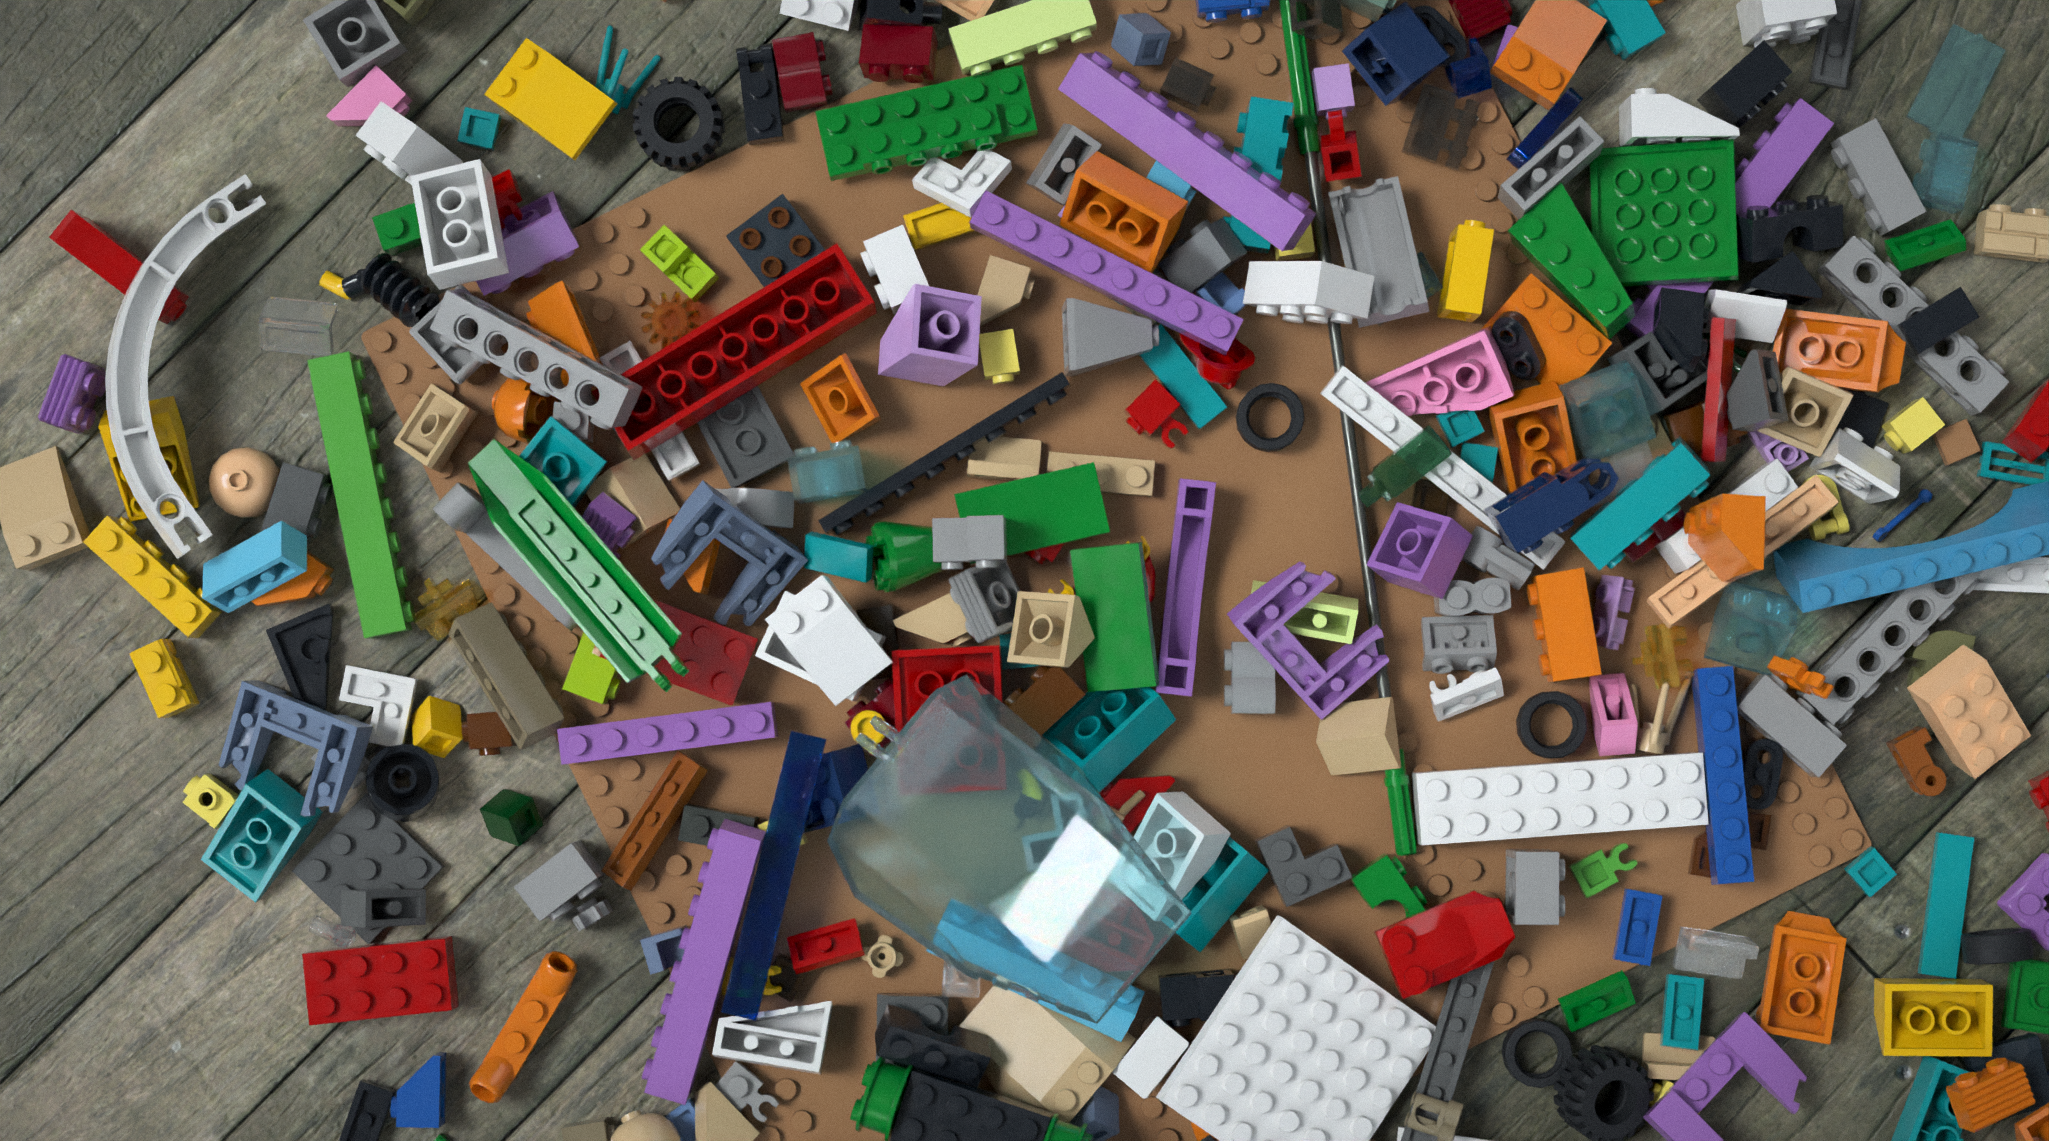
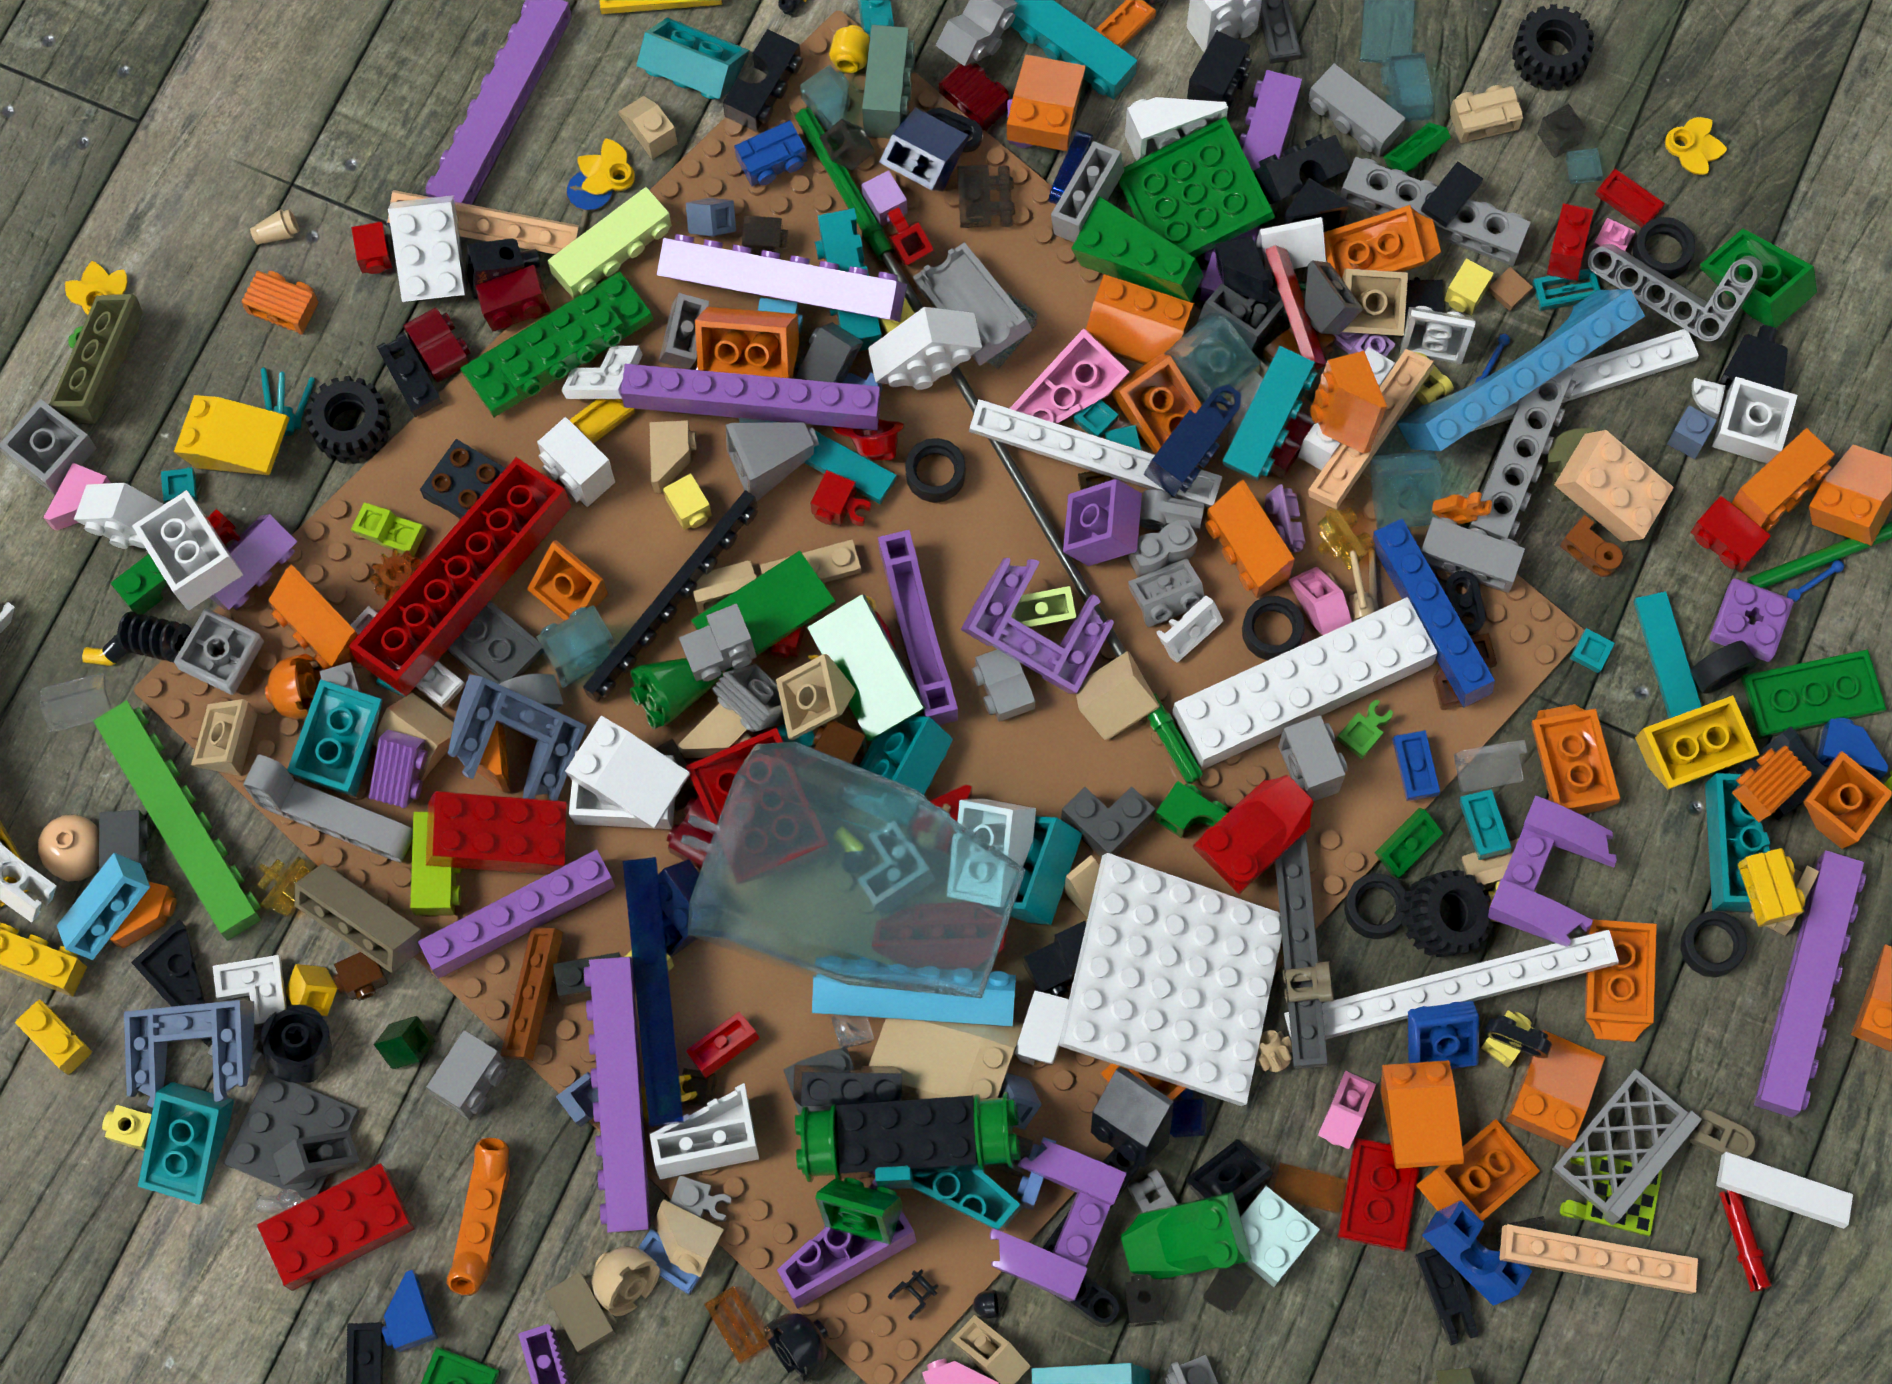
camera: 20 degrees left, 15 degrees down
light grey brick [430,289,643,430] -> none
hinge [468,439,689,692] -> none
light grey plate [572,897,614,931] -> none
teal tile [804,531,873,583] -> none
yellow tile [850,710,887,746] -> none
tan plate [861,935,903,978] -> none
lavender slope [878,284,982,386] -> none
clear green hinge [1358,425,1452,508] -> none
yellow window [1437,220,1494,323] -> none
clear blue panel [1445,37,1492,99] -> none
black plate [1492,311,1546,380] -> none

